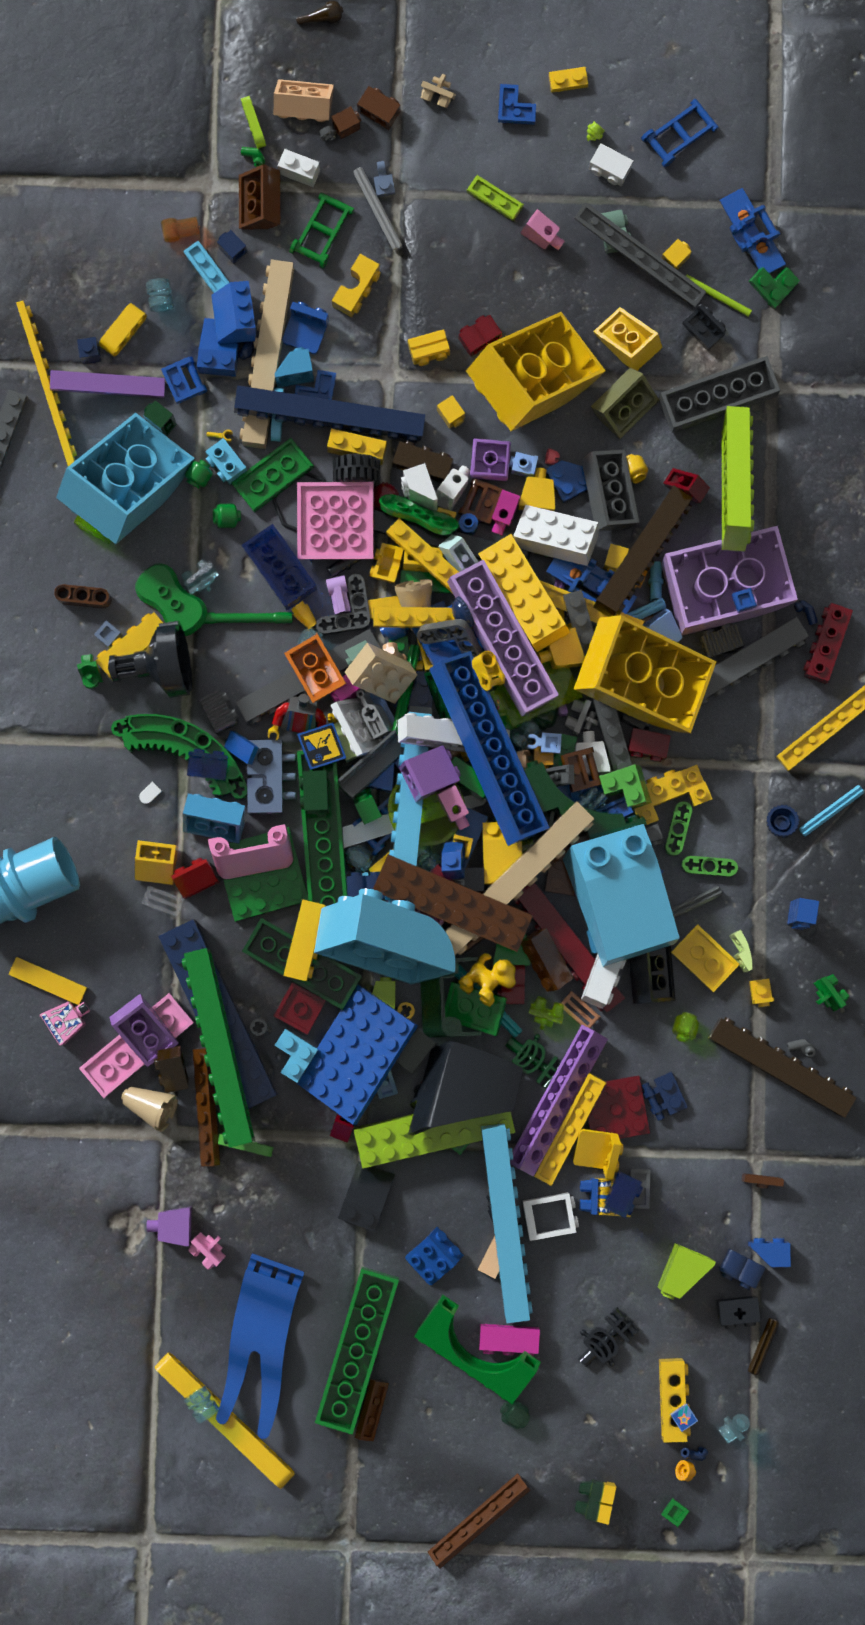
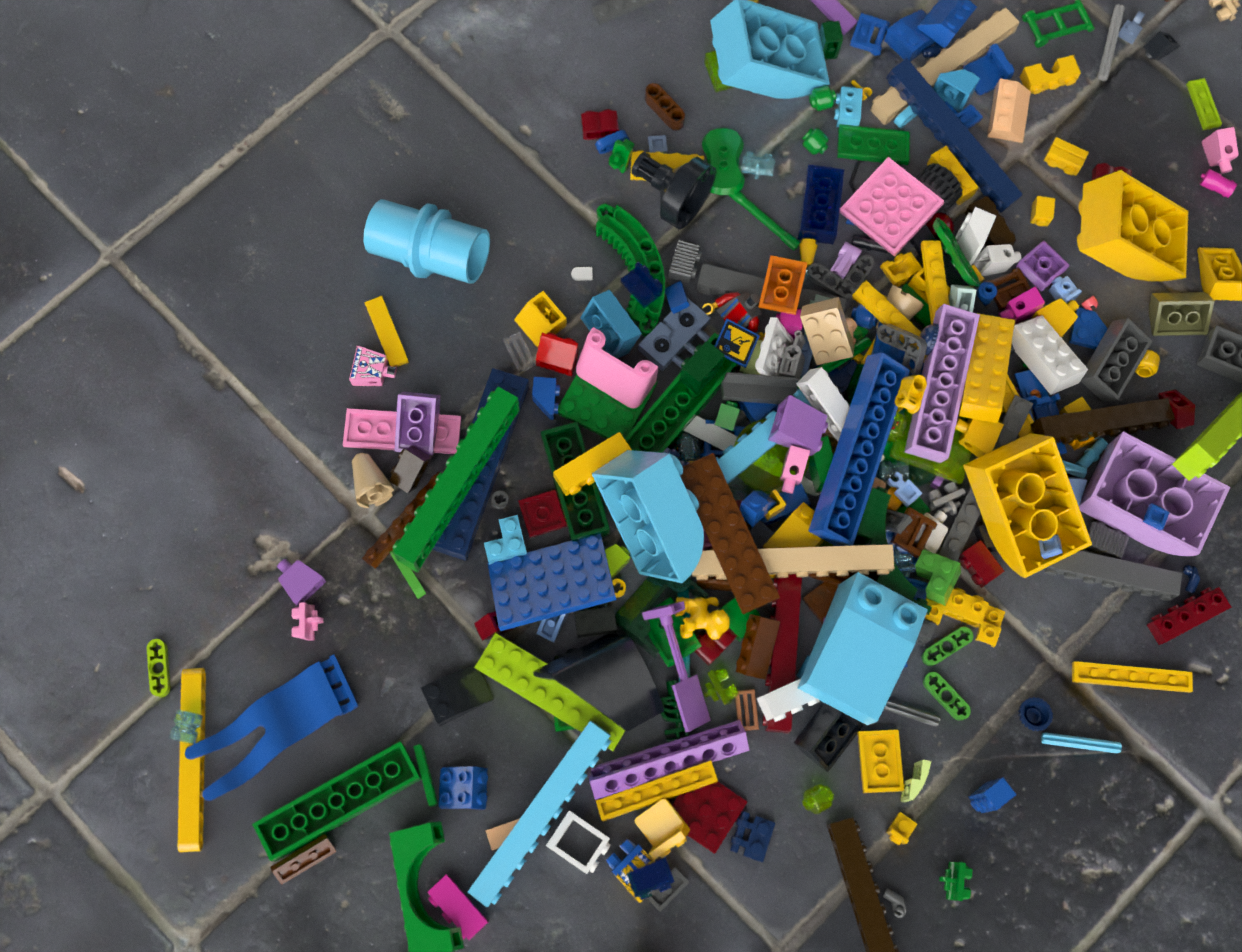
camera: 40 degrees right, 10 degrees down
none -> lime beam [147,639,170,697]
none -> green tile [413,744,438,807]
none -> blue slope [532,377,560,420]
none -> dark red brick [581,109,619,140]
none -> blue beam [595,130,630,154]
none -> medium lavender piece [642,601,711,732]
none -> light nougat slope [987,79,1031,143]
none -> medium blue tile [1038,534,1063,559]
none -> black slope [1143,31,1180,60]
none -> dark pink piece [1200,169,1237,198]

